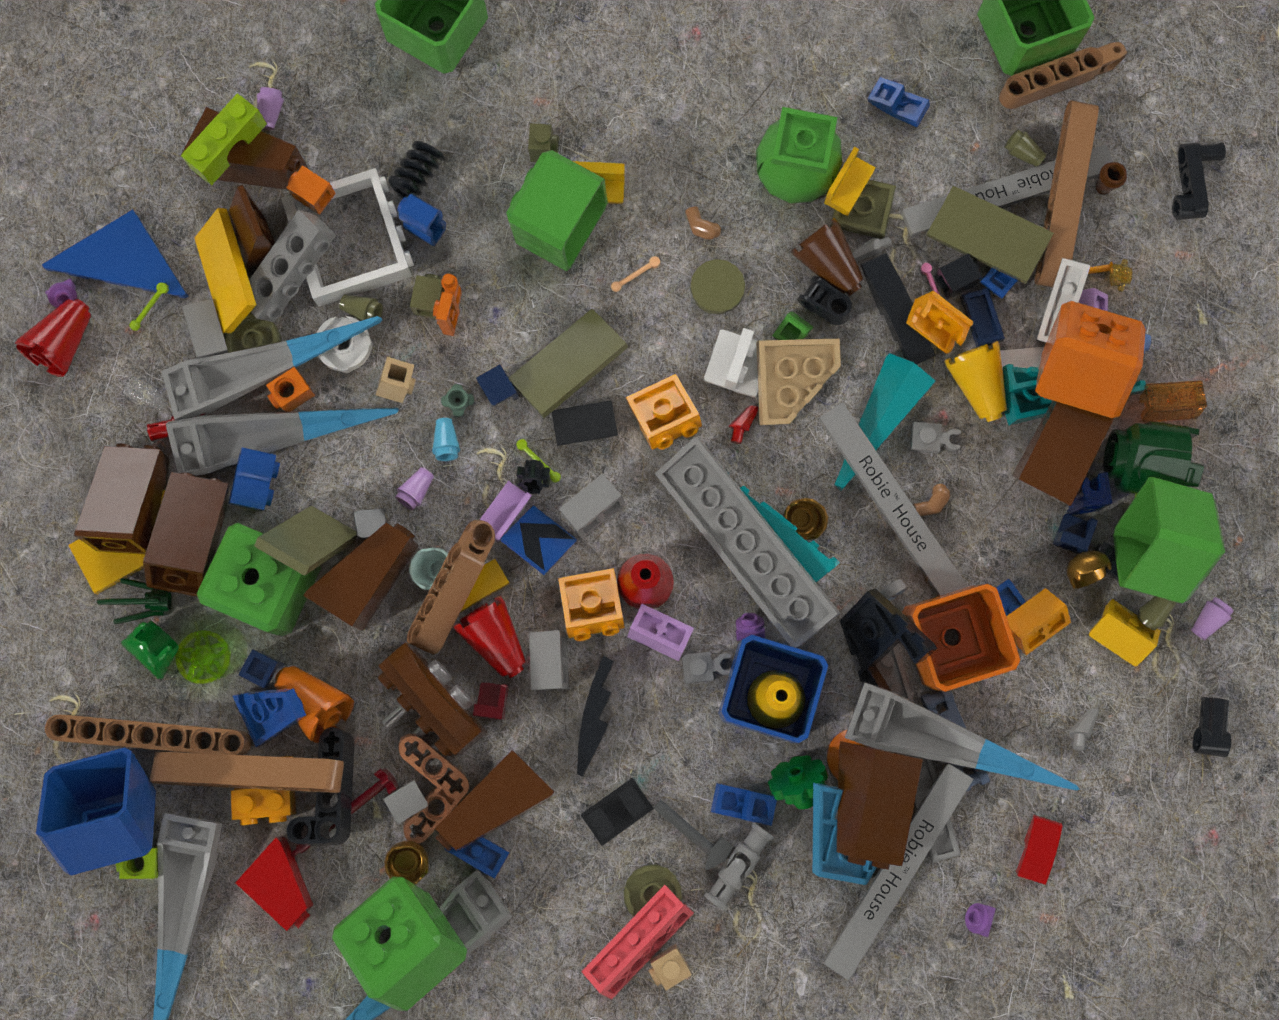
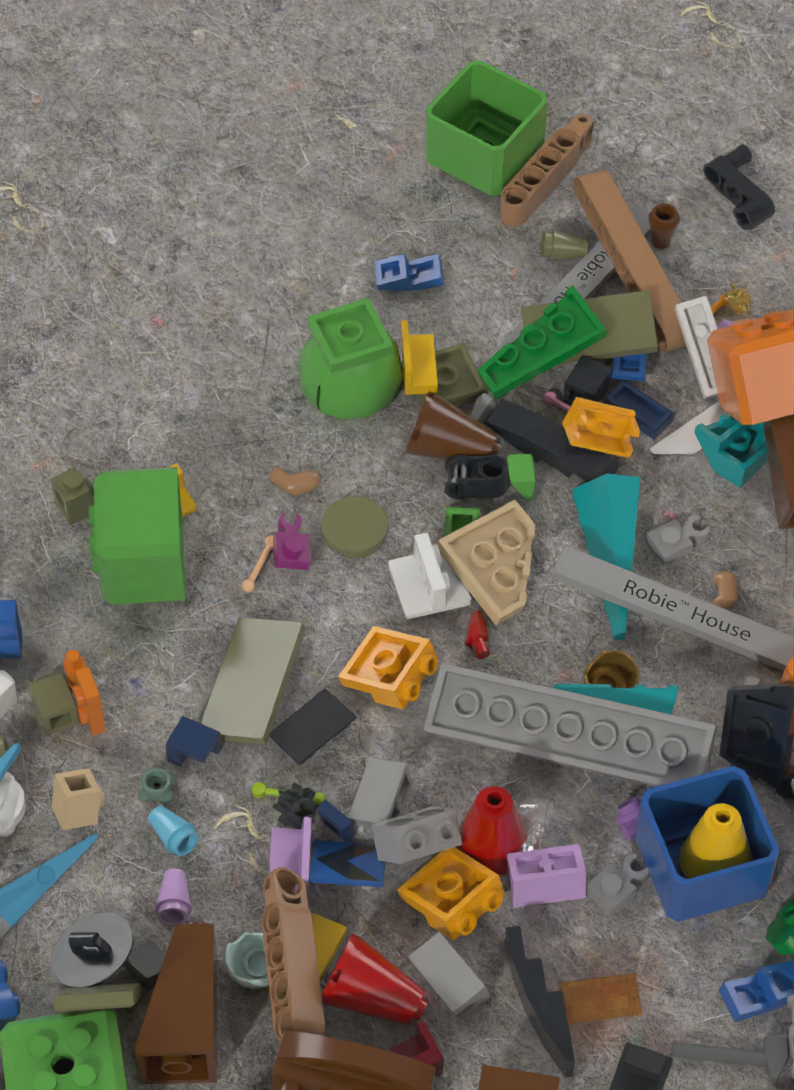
camera: 35 degrees left, 25 degrees down
yellow cone [944,341,1007,422] -> none
none -> shield [51,912,134,987]
none -> magenta plate [273,513,311,570]
none -> dark blue tile [317,799,357,842]
none -> light grey brick [371,806,462,864]
none -> green wing [477,285,607,399]
none -> bright green slope [507,454,536,501]
none -> clear bar [519,797,555,852]
none -> clear orange hinge [558,973,642,1025]

